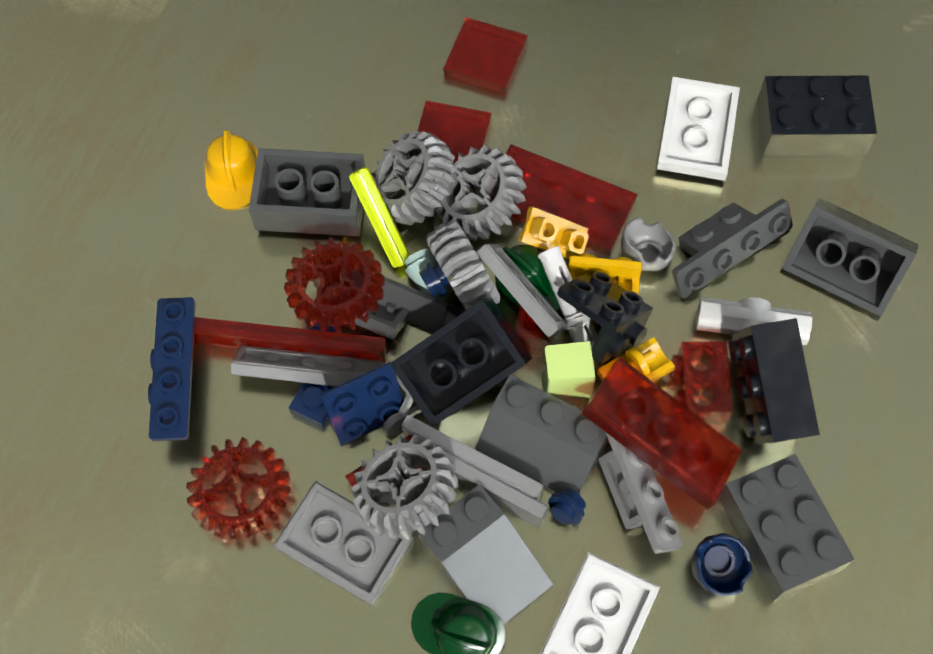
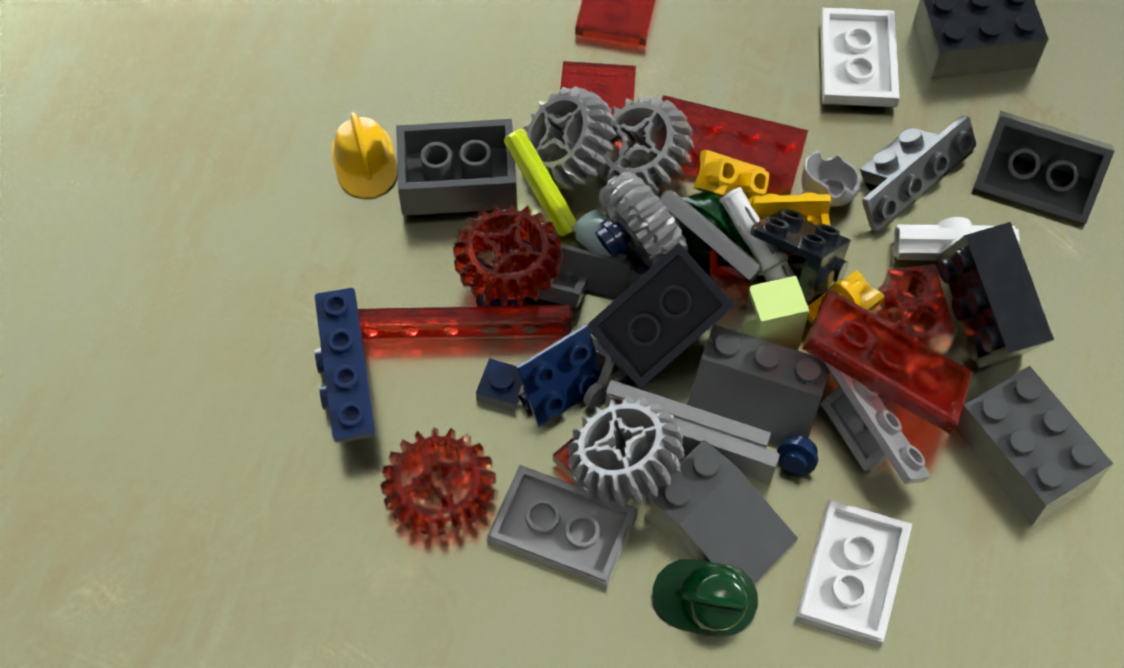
camera: 10 degrees left, 5 degrees down
light grey tile [231,345,384,386] -> none
dark blue hair [691,533,753,597] -> none

